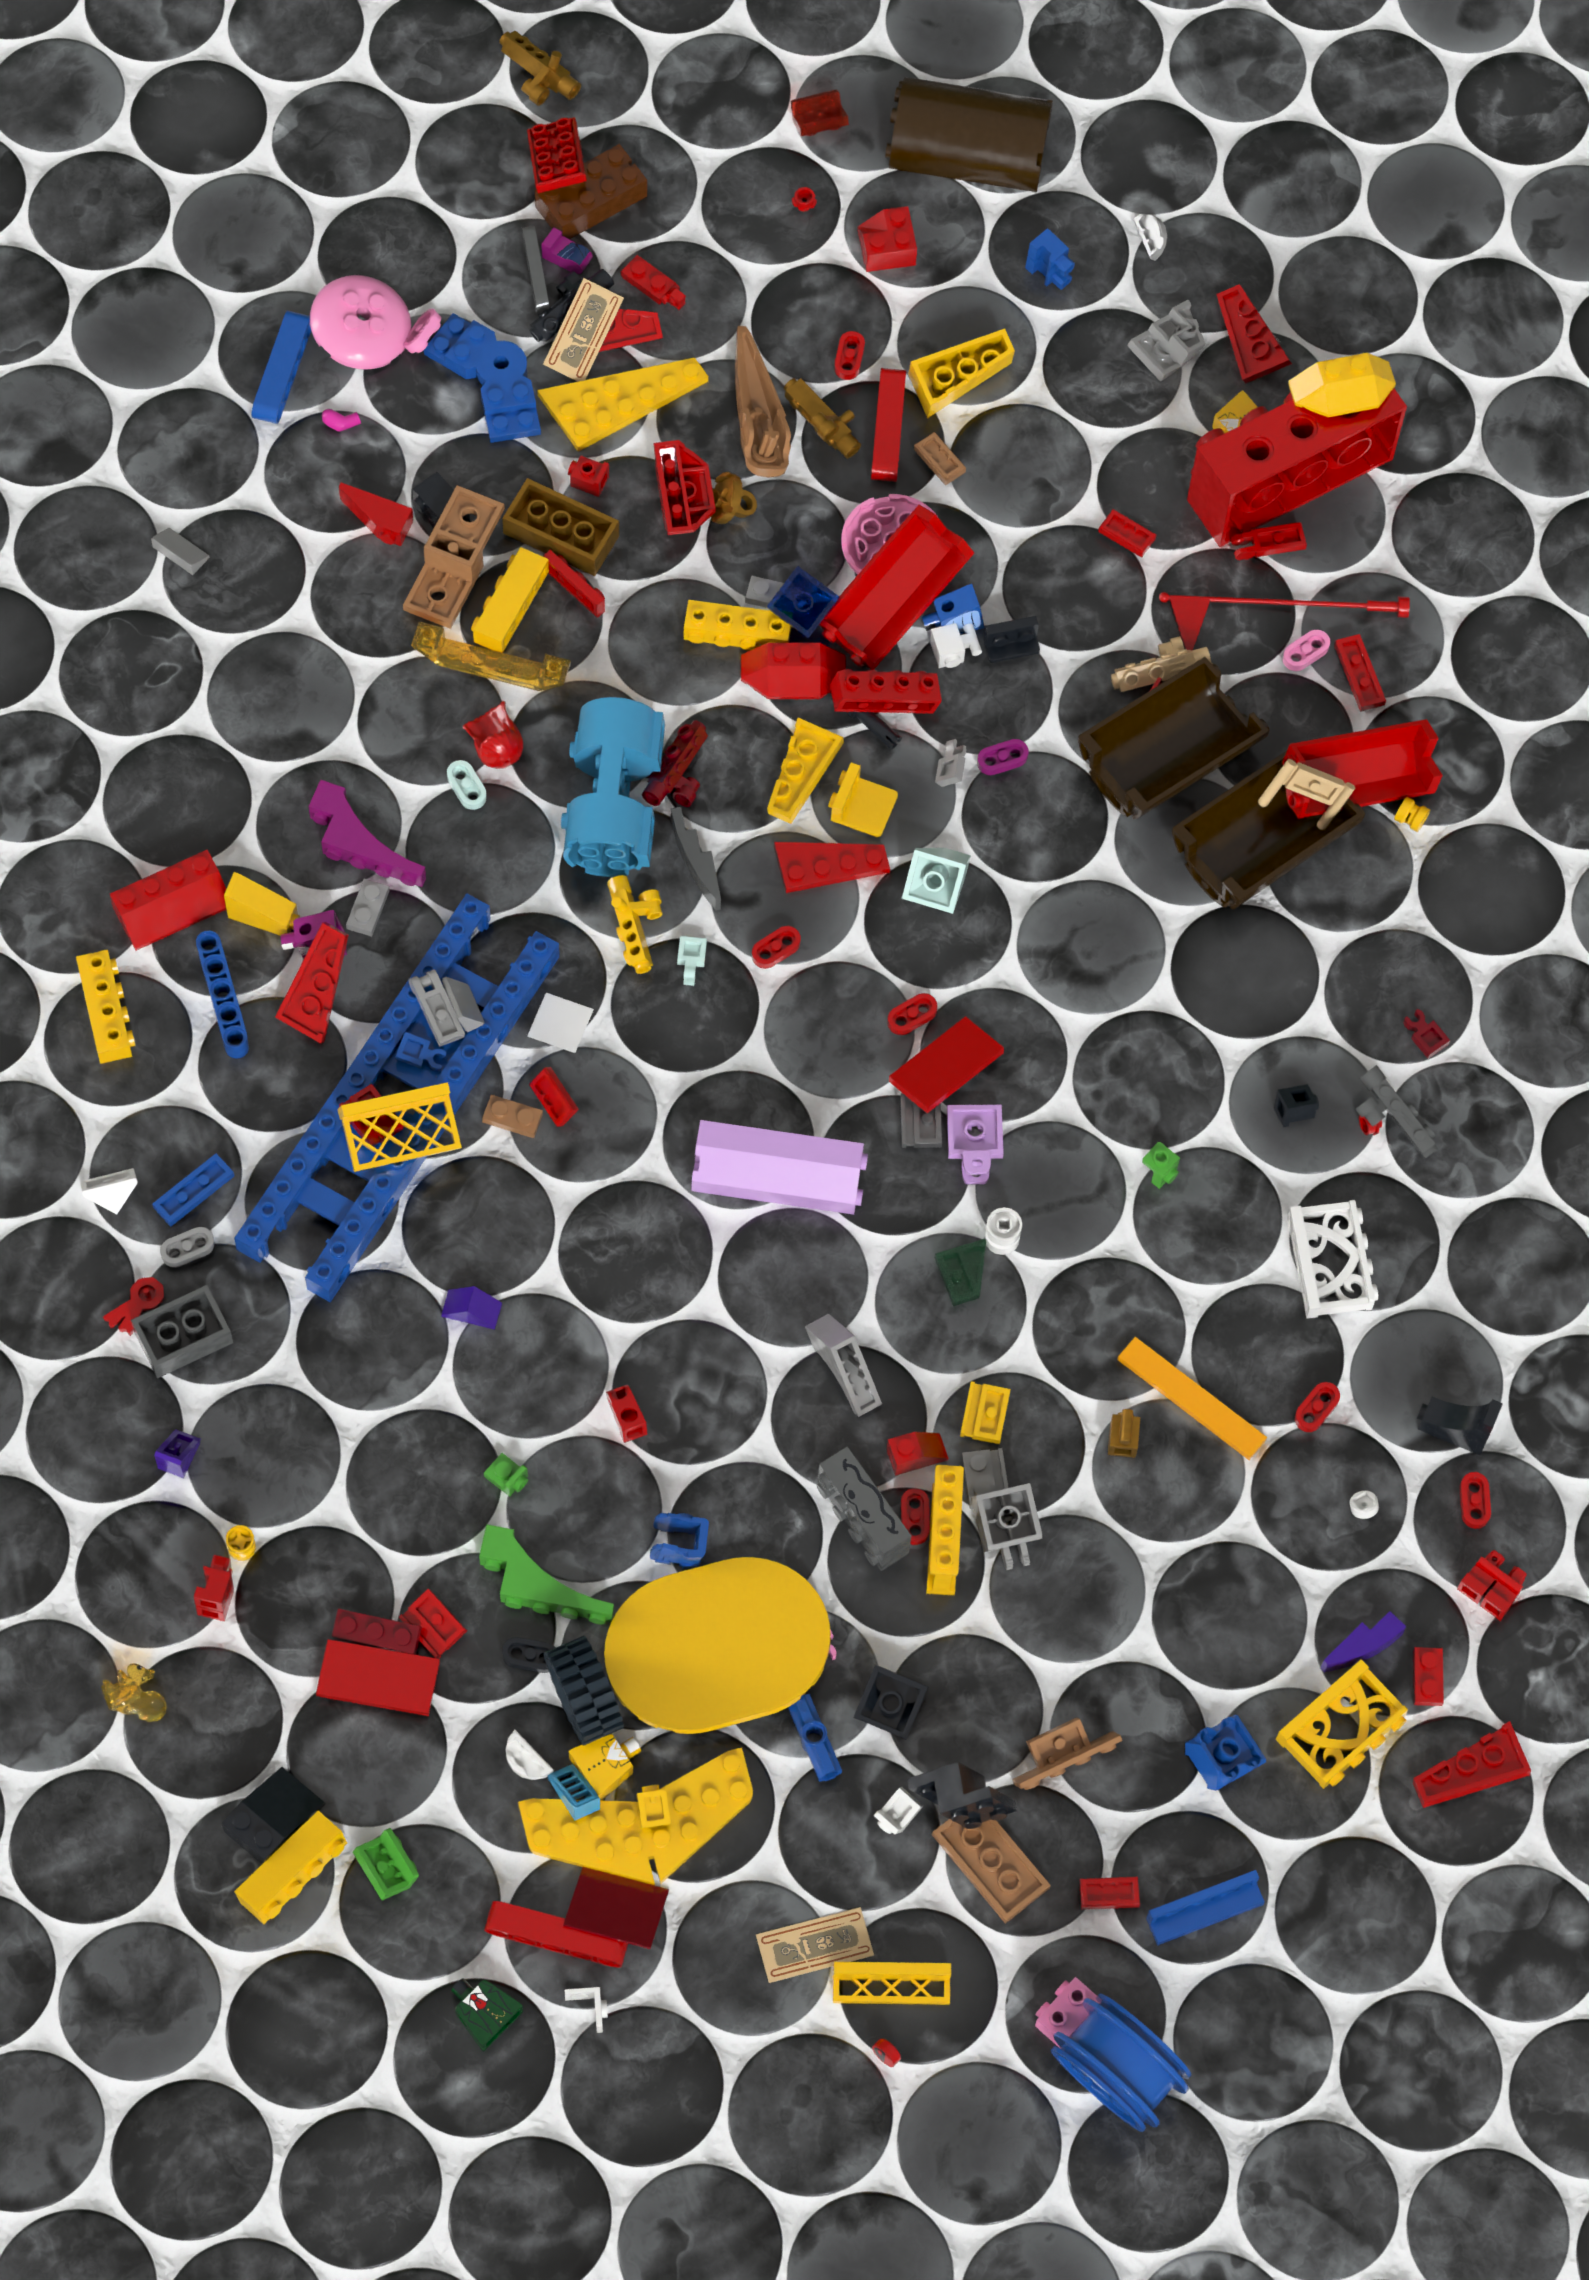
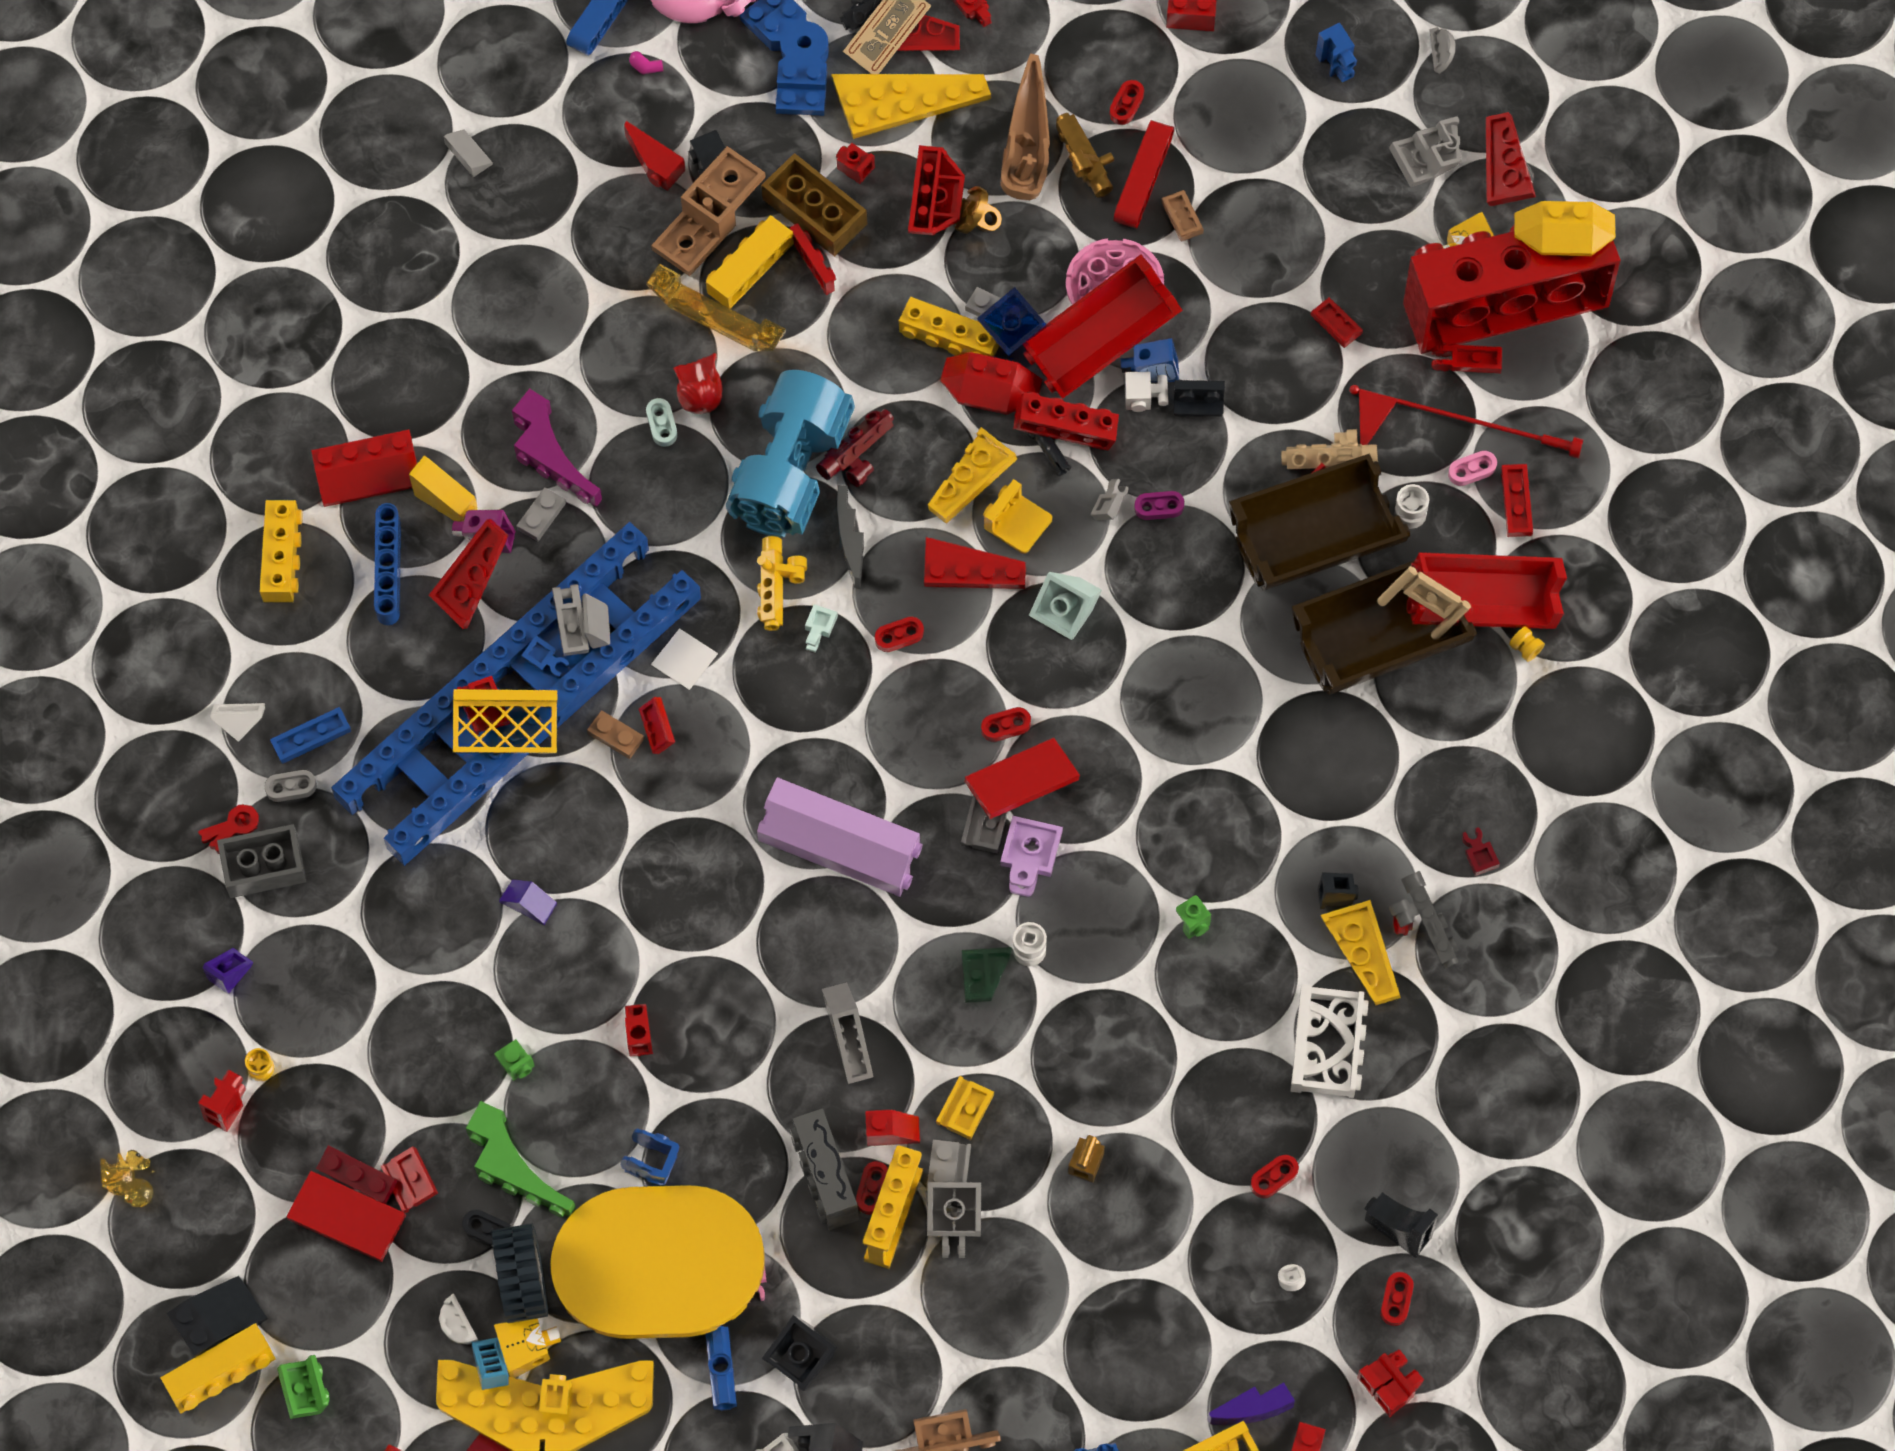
camera: 20 degrees right, 0 degrees up
yellow wedge [908,329,1015,418] -> none
light orange tile [1117,1337,1267,1461] -> none
none -> yellow wing [1321,900,1401,1005]
none -> white wheel [1394,484,1429,529]

